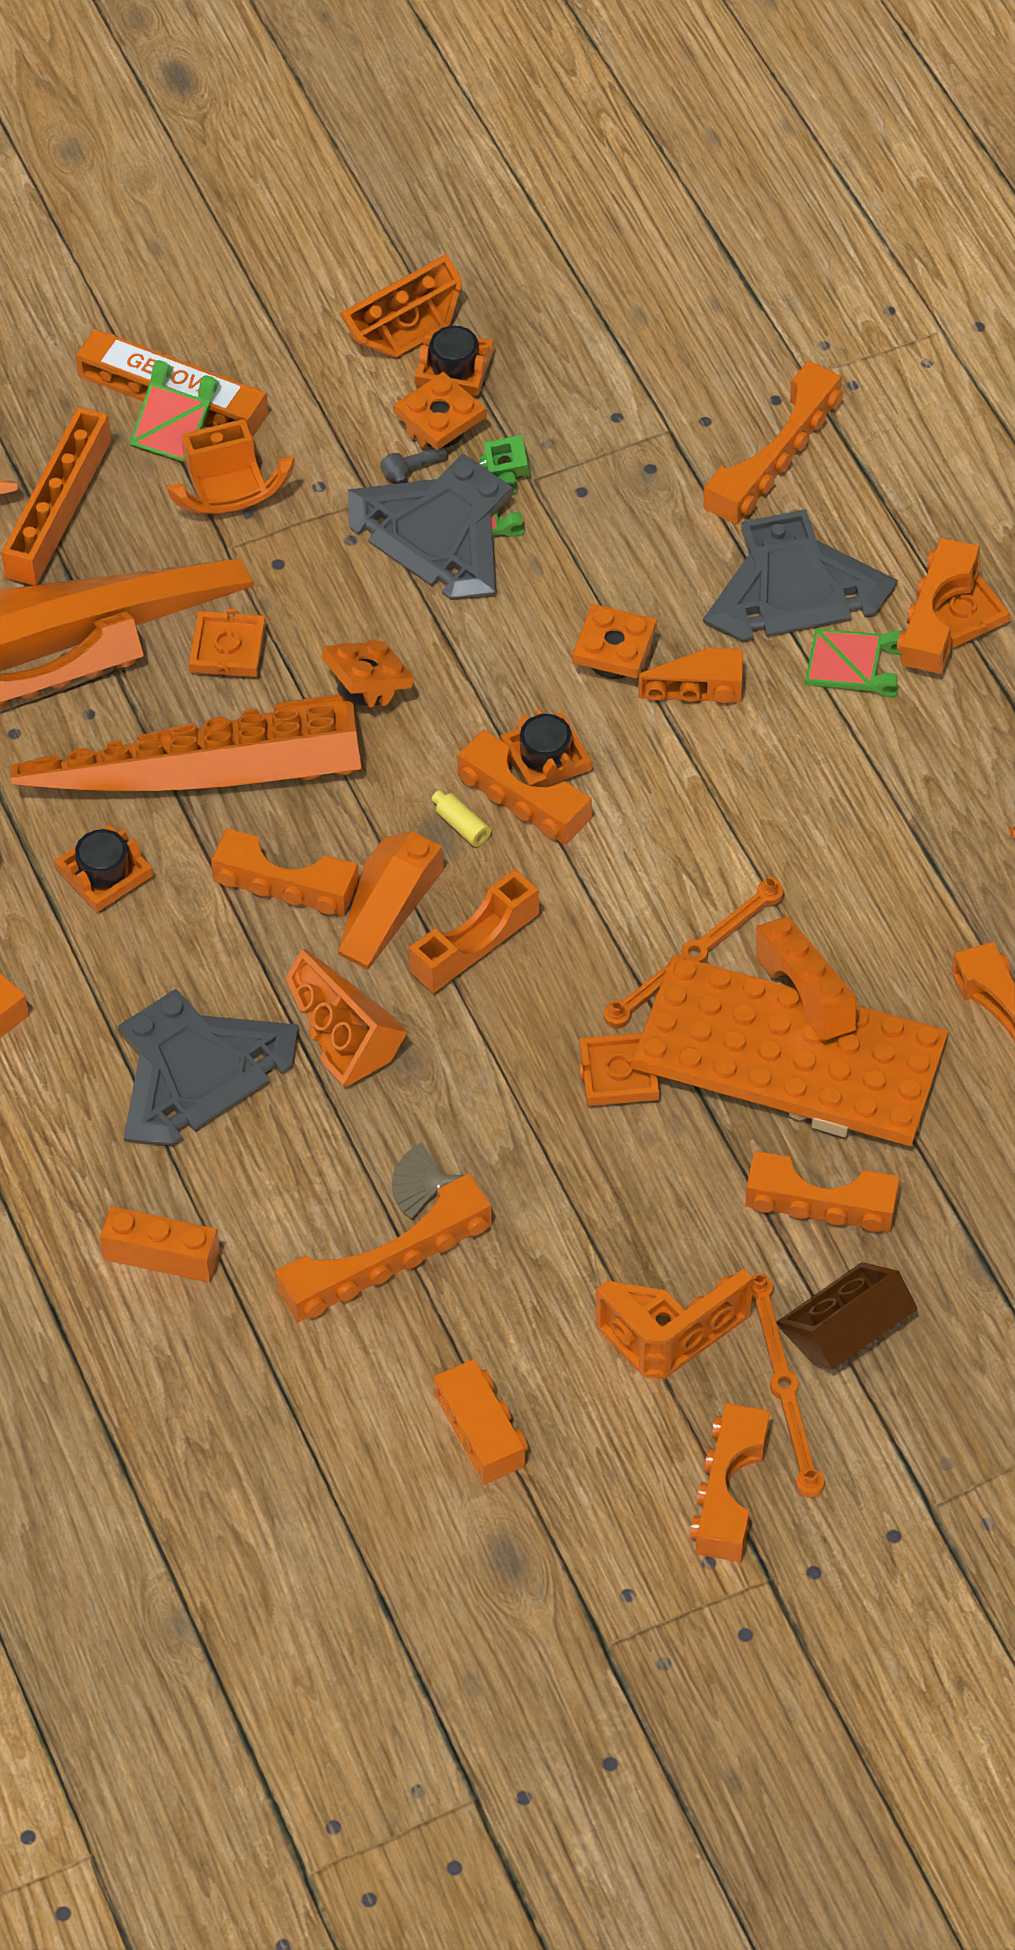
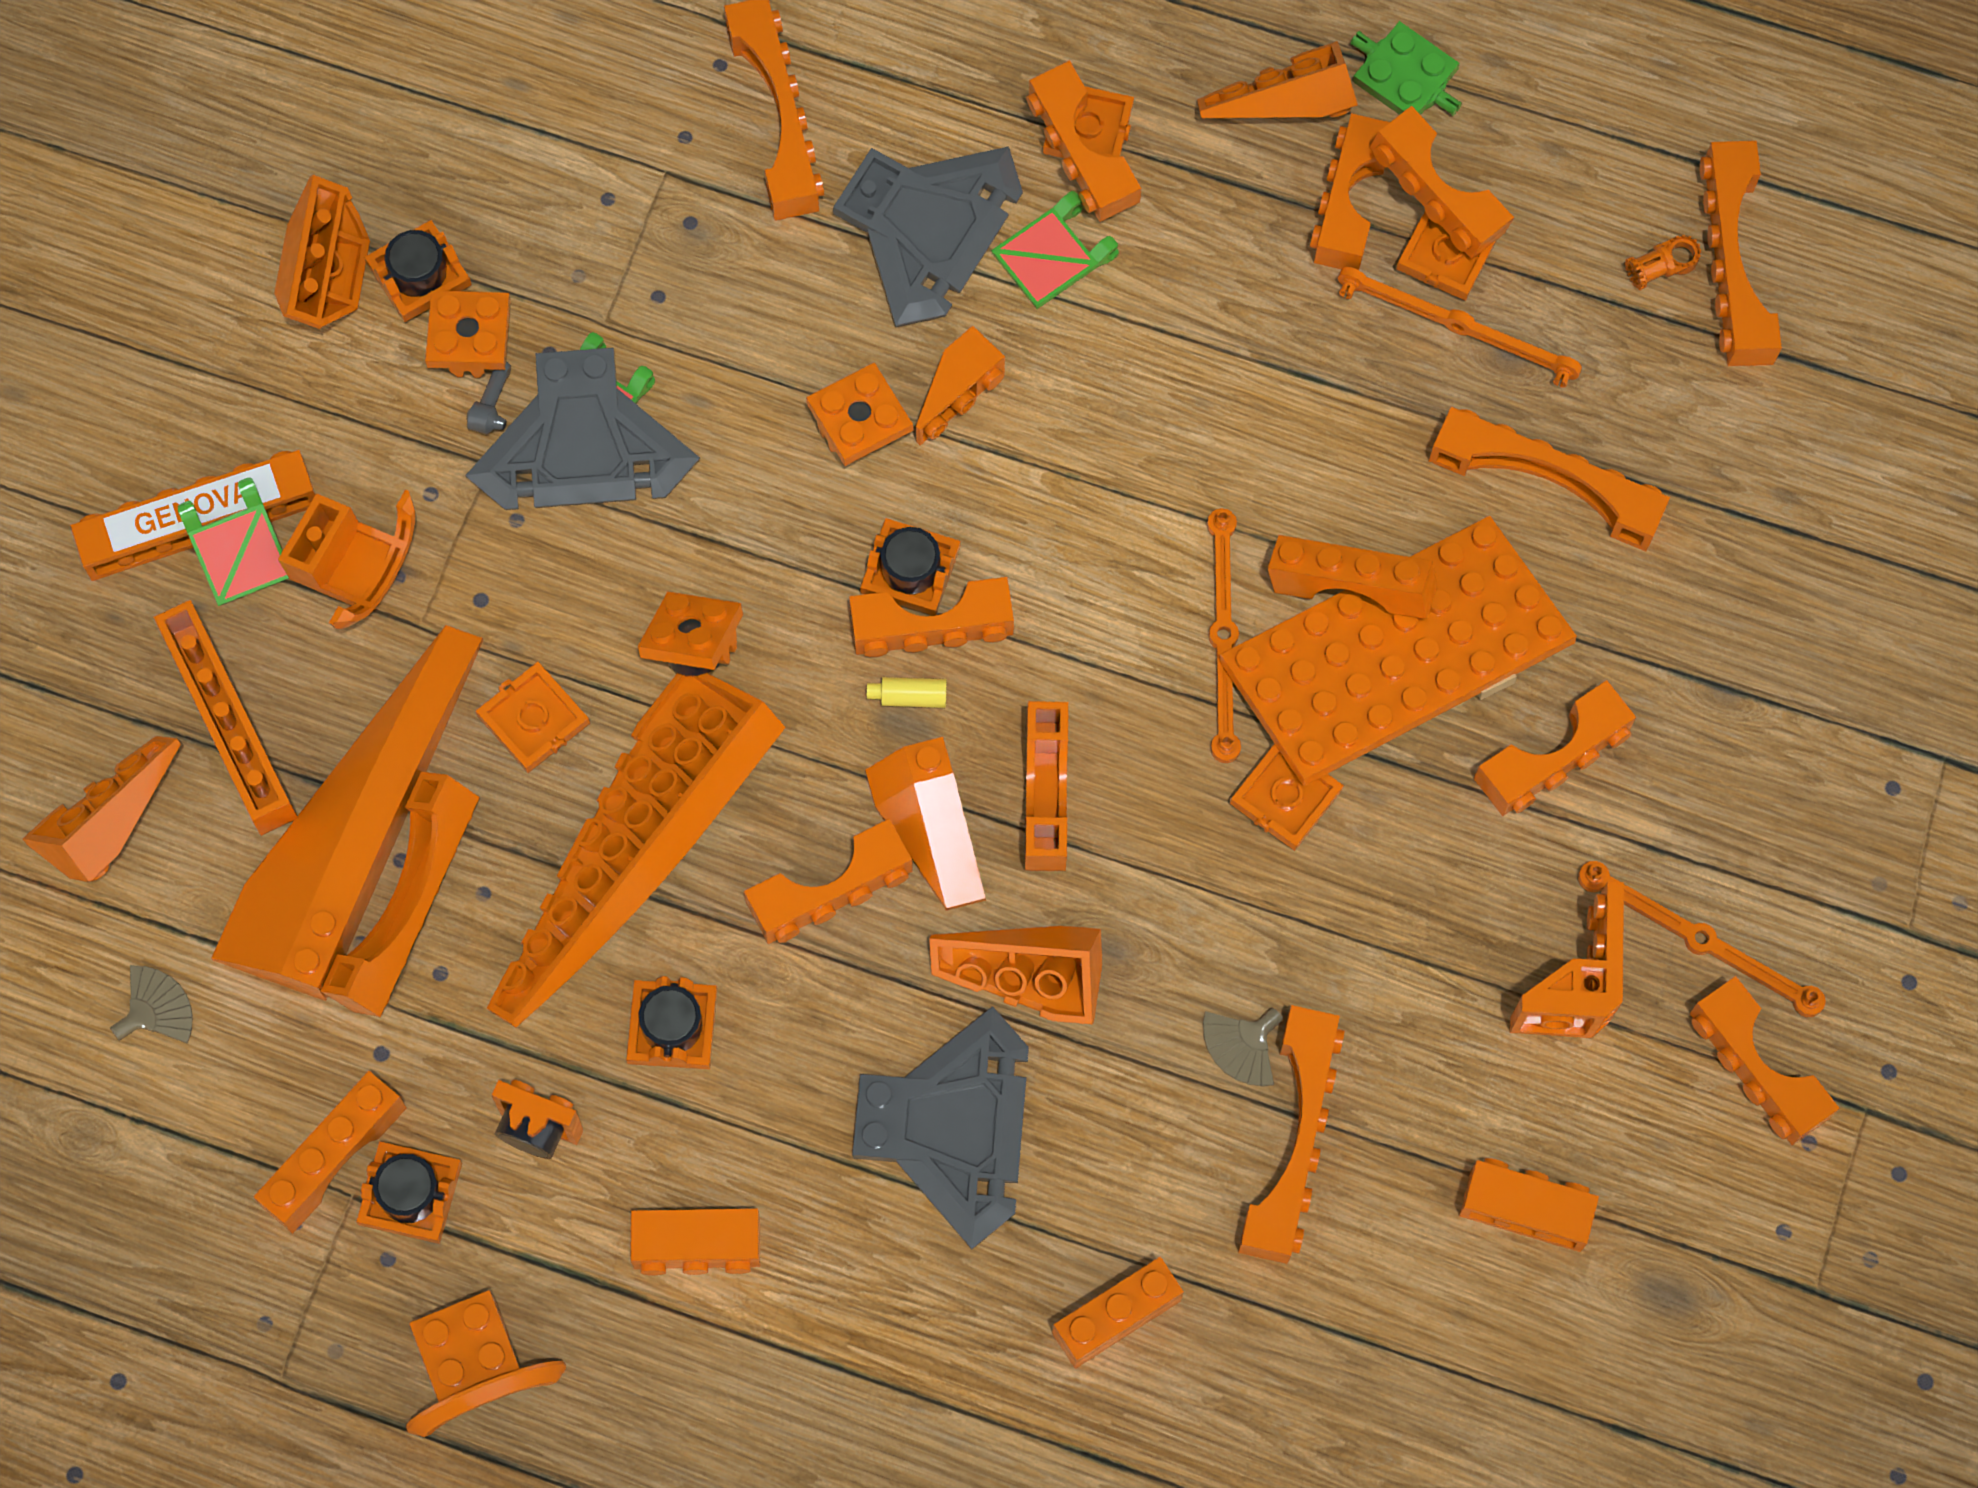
camera: 50 degrees left, 15 degrees up
bright green brick [479,435,531,478] -> none
reddish brown slope [776,1262,918,1370] -> none

